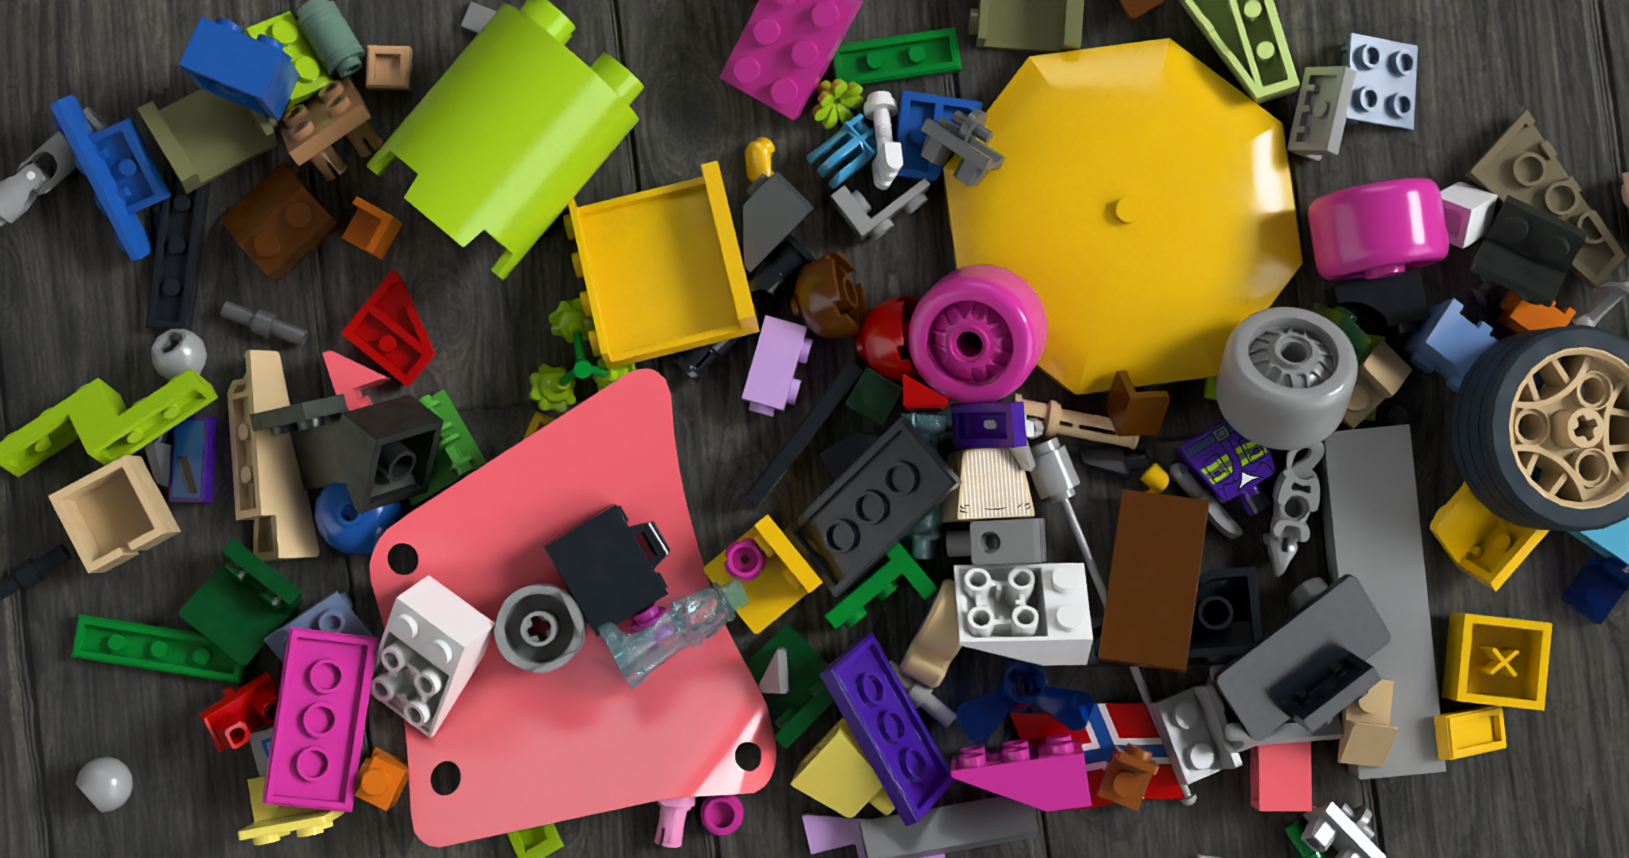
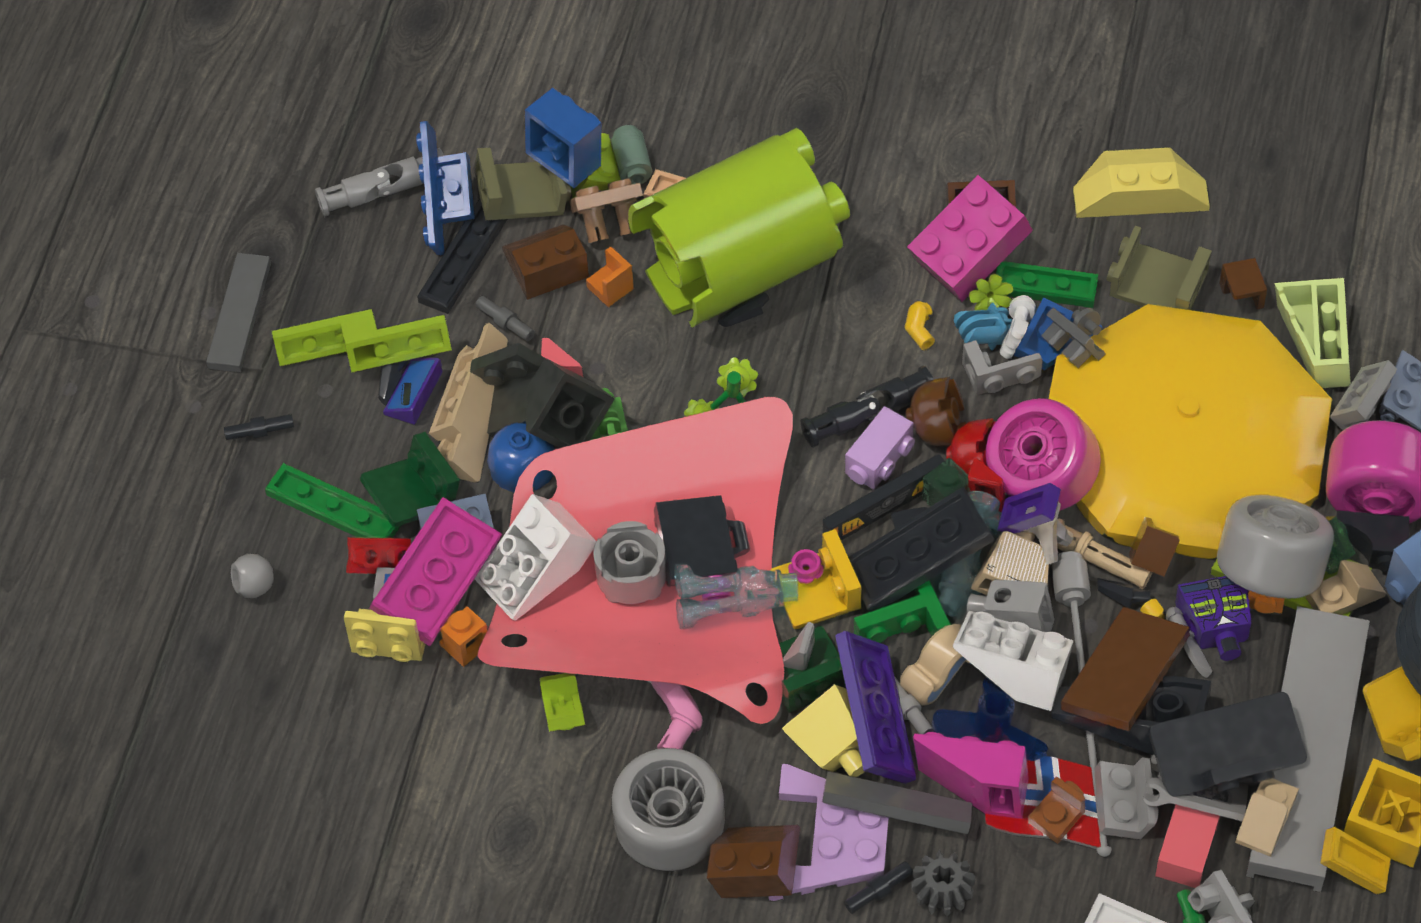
camera: 25 degrees right, 30 degrees down
tan piece [48,455,181,574] -> none
light grey piece [151,329,207,380] -> none
red wing [341,269,437,388] -> none
yellow panel [563,160,760,369] -> none
dark pink plate [700,794,744,835] -> none
dark grey slope [743,171,814,272] -> none
light grey animal [1263,442,1325,577] -> none

